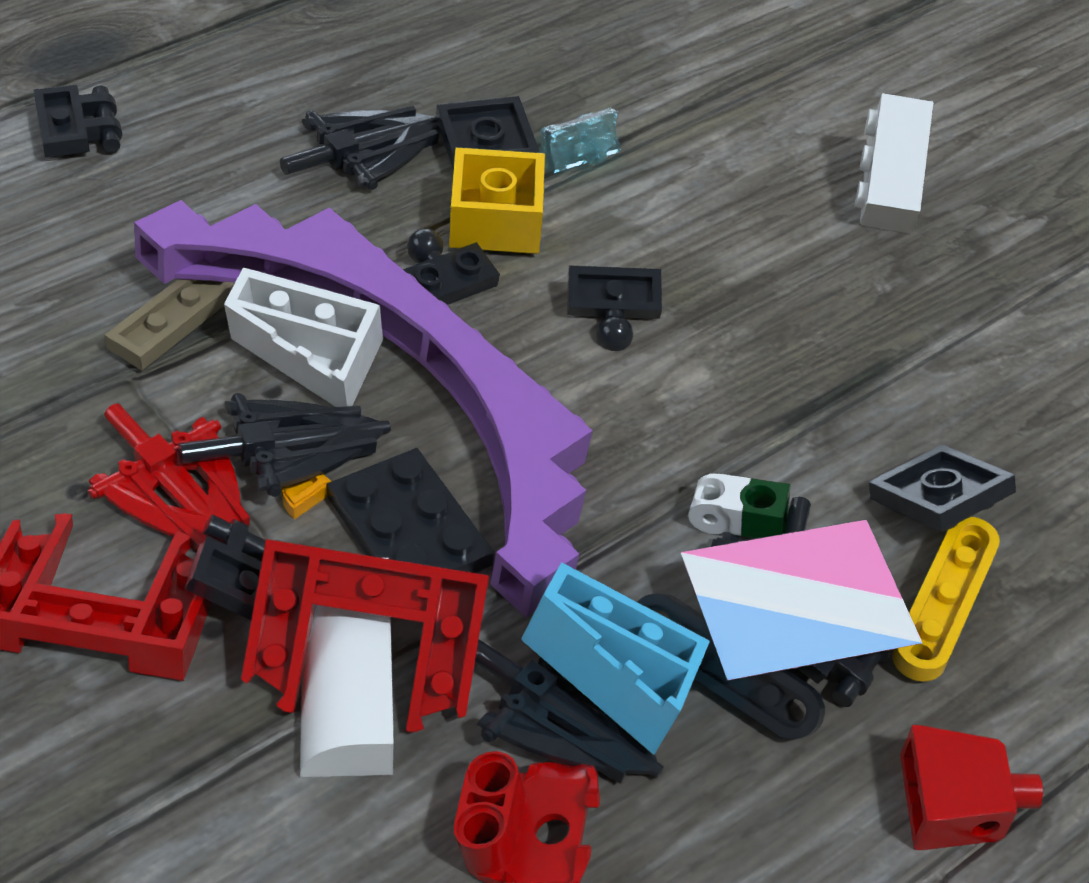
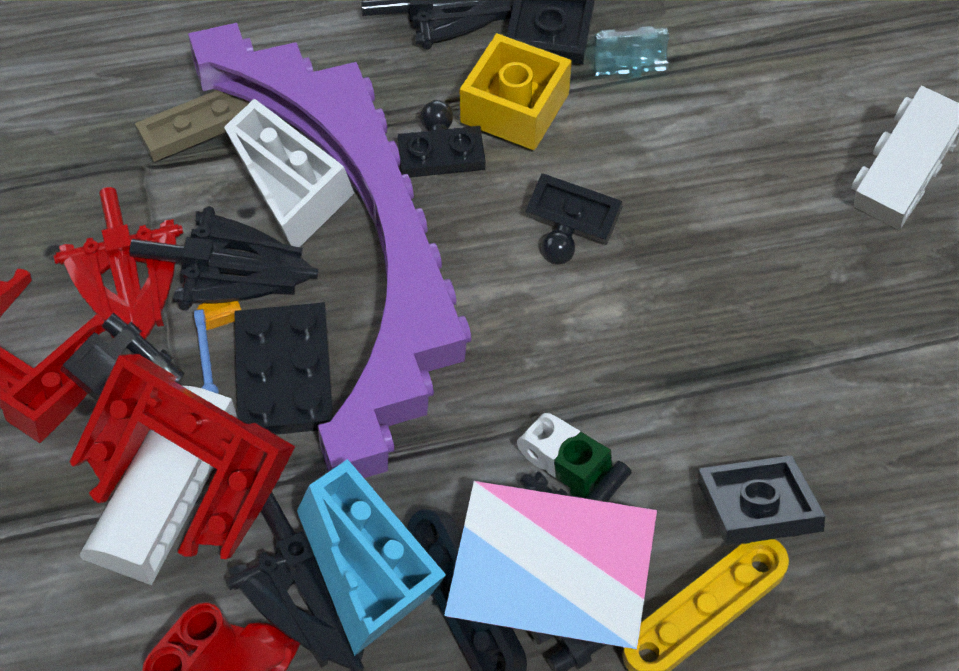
camera: 30 degrees right, 10 degrees up
none -> medium blue hinge [194,309,219,394]

